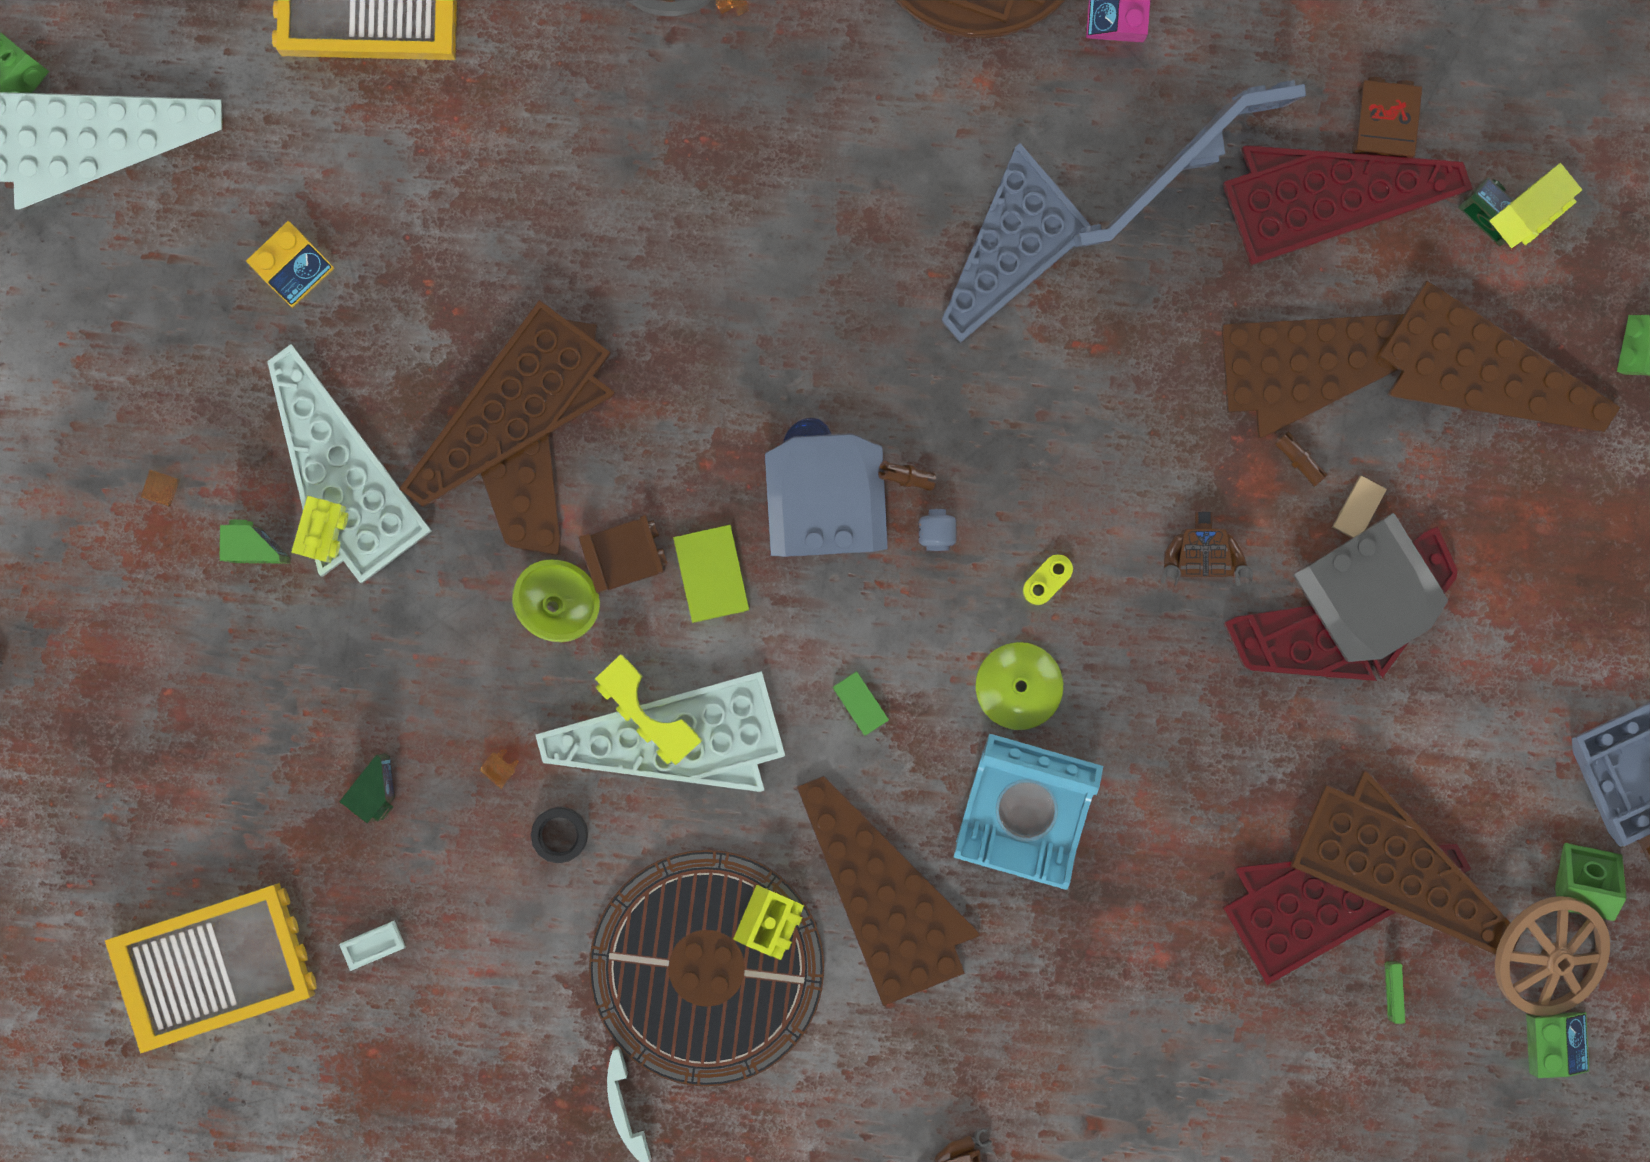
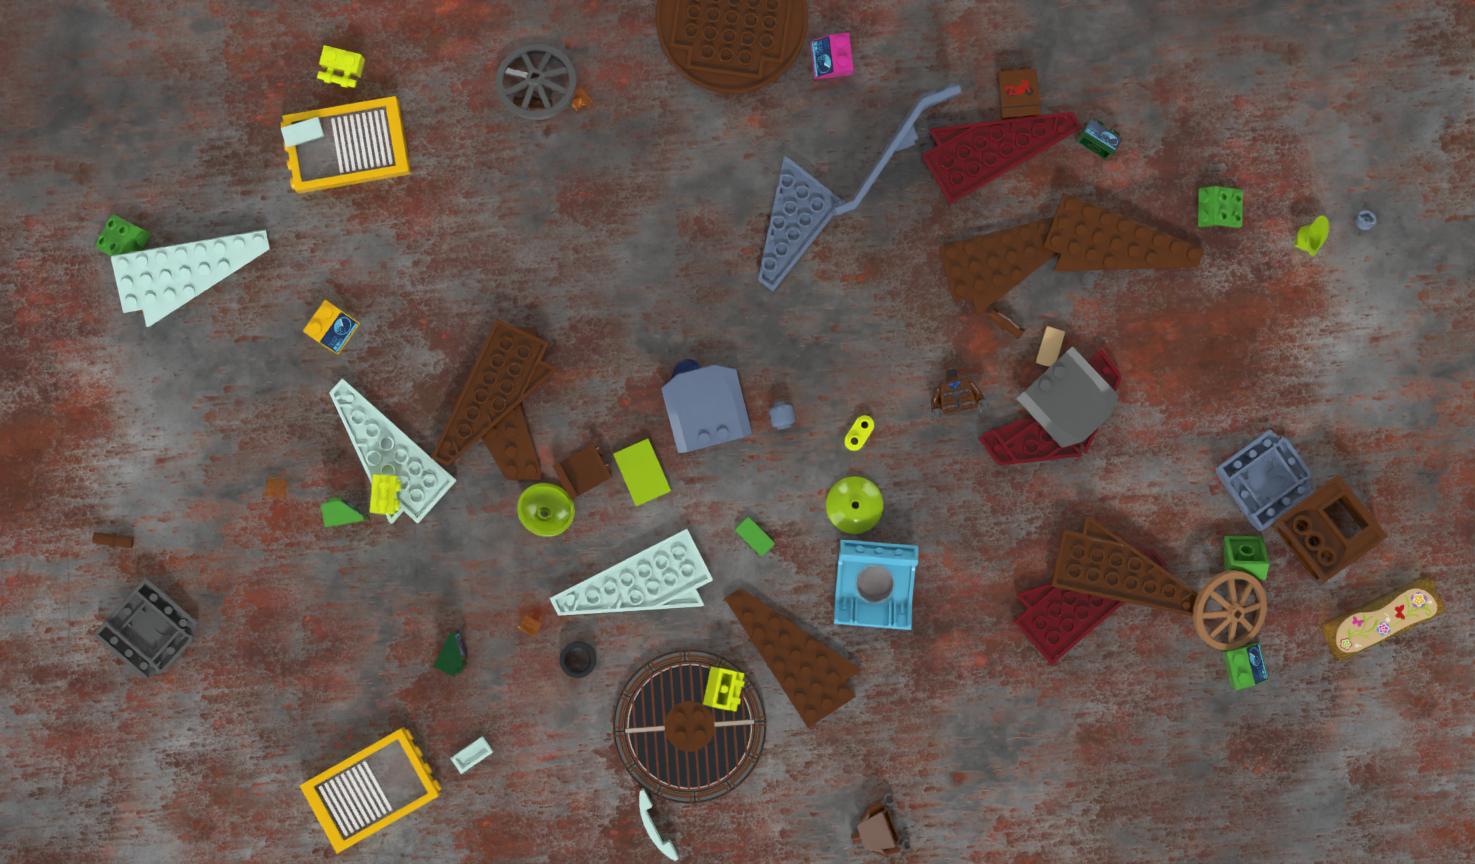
camera: 10 degrees left, 0 degrees up
neon yellow arch [595,654,703,765] -> none
reddish brown pin [878,461,936,491] -> none
bright green tile [1384,961,1405,1024] -> none
neon yellow brick [1490,163,1582,248] -> none

